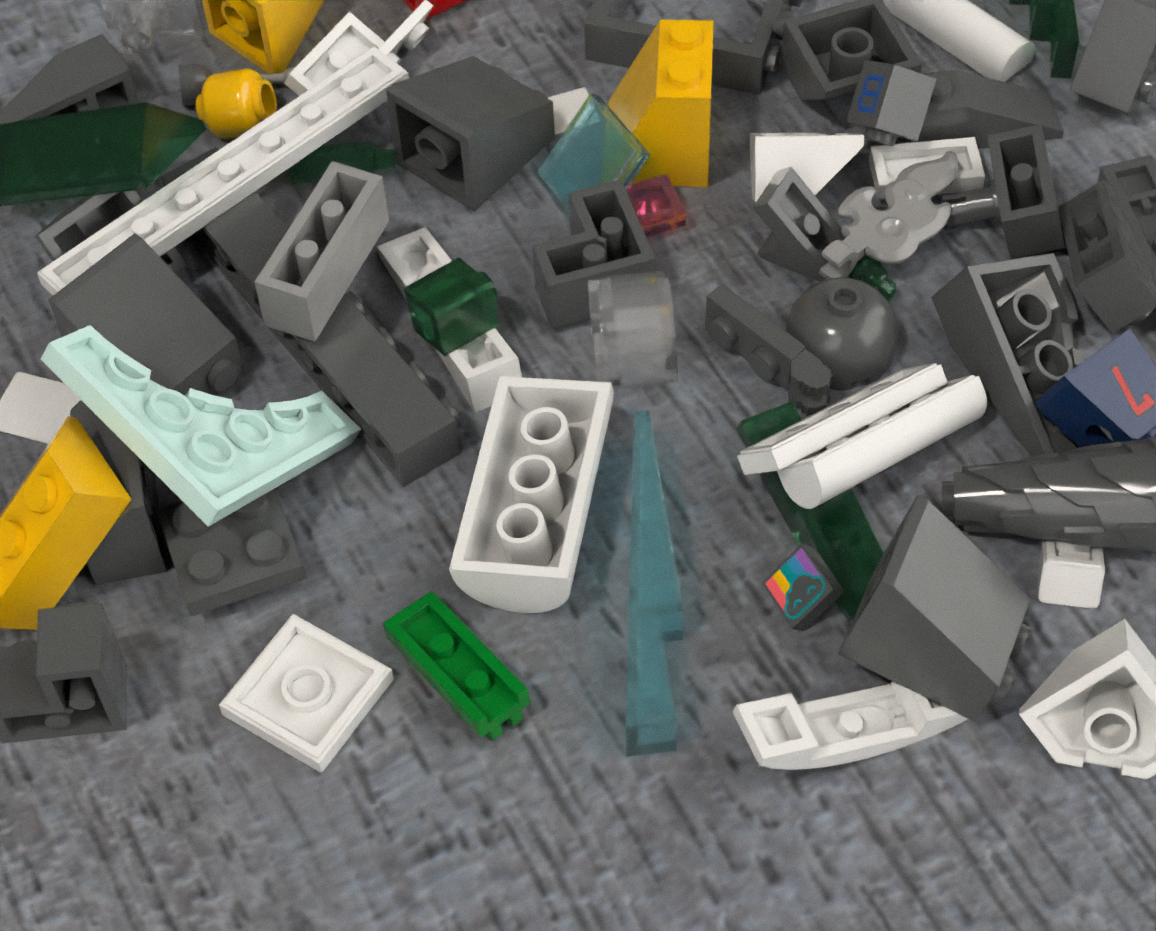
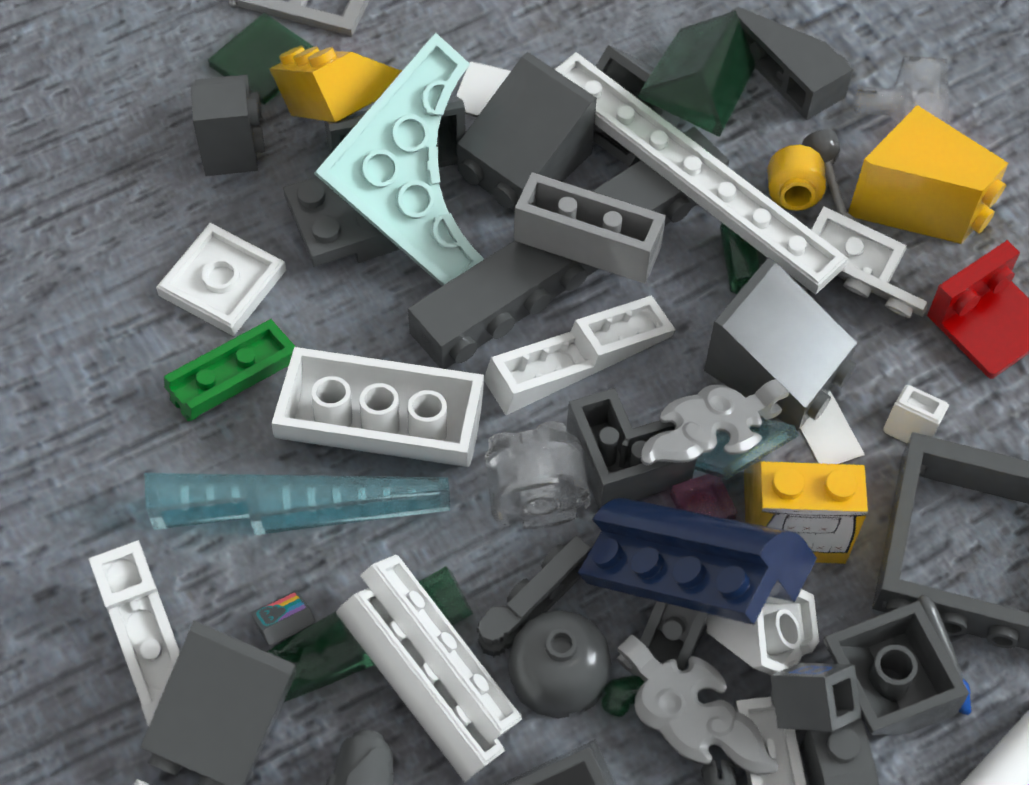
camera: 85 degrees right, 5 degrees up
clear green brick [404,257,499,356] -> none
none -> dark blue brick [578,498,817,625]
none -> light grey piece [641,379,789,465]
none -> white slope [883,385,949,443]

